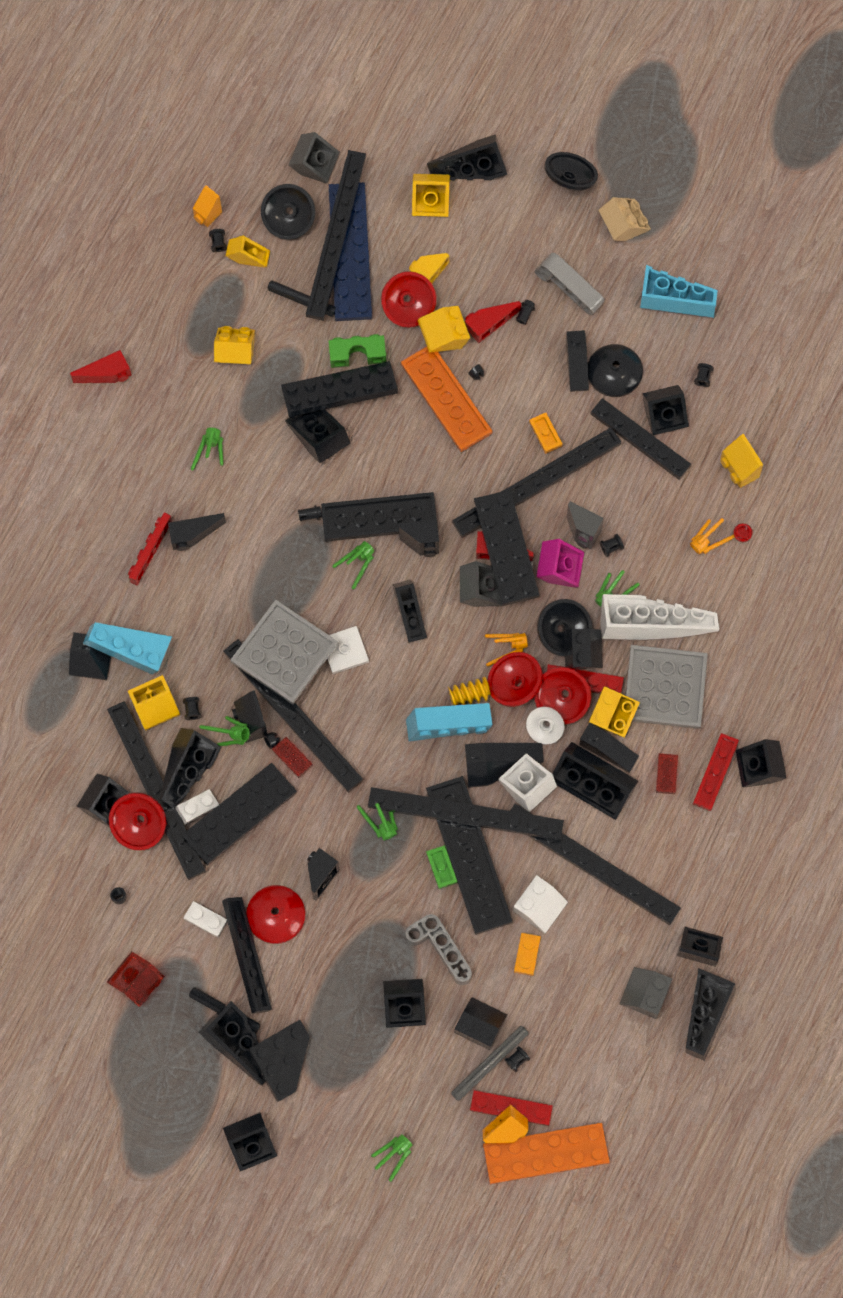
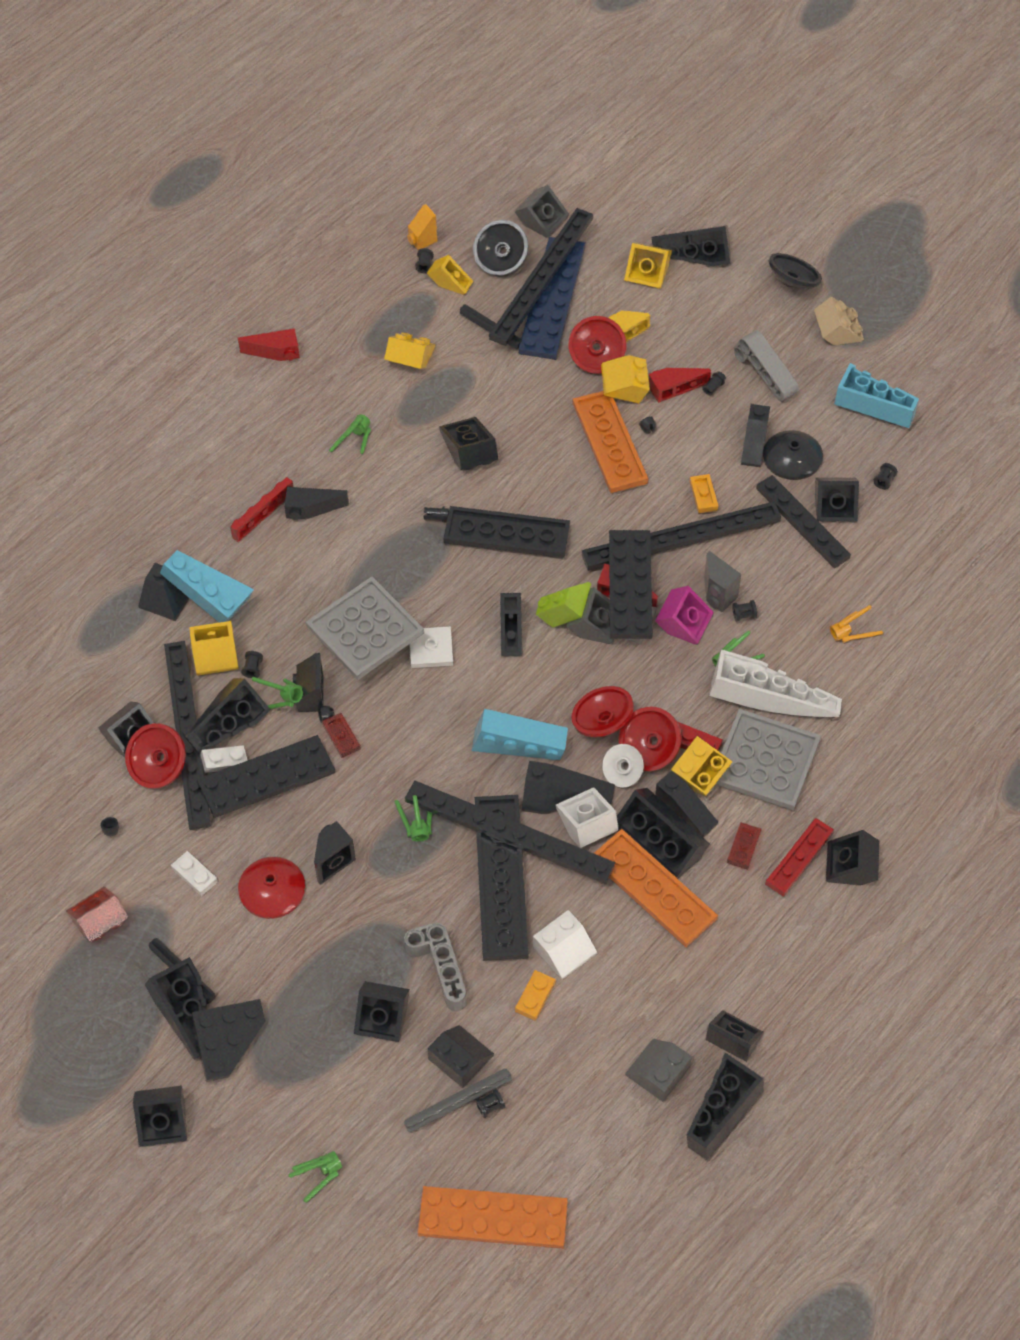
camera: 15 degrees right, 15 degrees down
black plate [222,897,272,1014] -> none
black plate [223,639,363,793] -> none
black plate [281,361,398,417] -> none
bright green arch [328,334,386,368] -> none
bright green plant [332,541,374,590] -> none
black slope [399,520,439,557] -> none
bright green plate [426,845,457,889] -> none
yellow piece [448,677,490,706] -> none
red plate [470,1090,553,1126] -> none
light orange slope [482,1105,528,1143] -> none
light orange plant [485,633,528,666] -> none
black plate [510,804,681,925] -> none
black dish [537,599,592,657] -> none
black slope [564,629,603,669] -> none
yellow slope [720,434,763,488] -> none
red plate [733,523,753,542] -> none
none -> lime slope [535,582,591,628]
none -> orange plate [594,829,718,947]

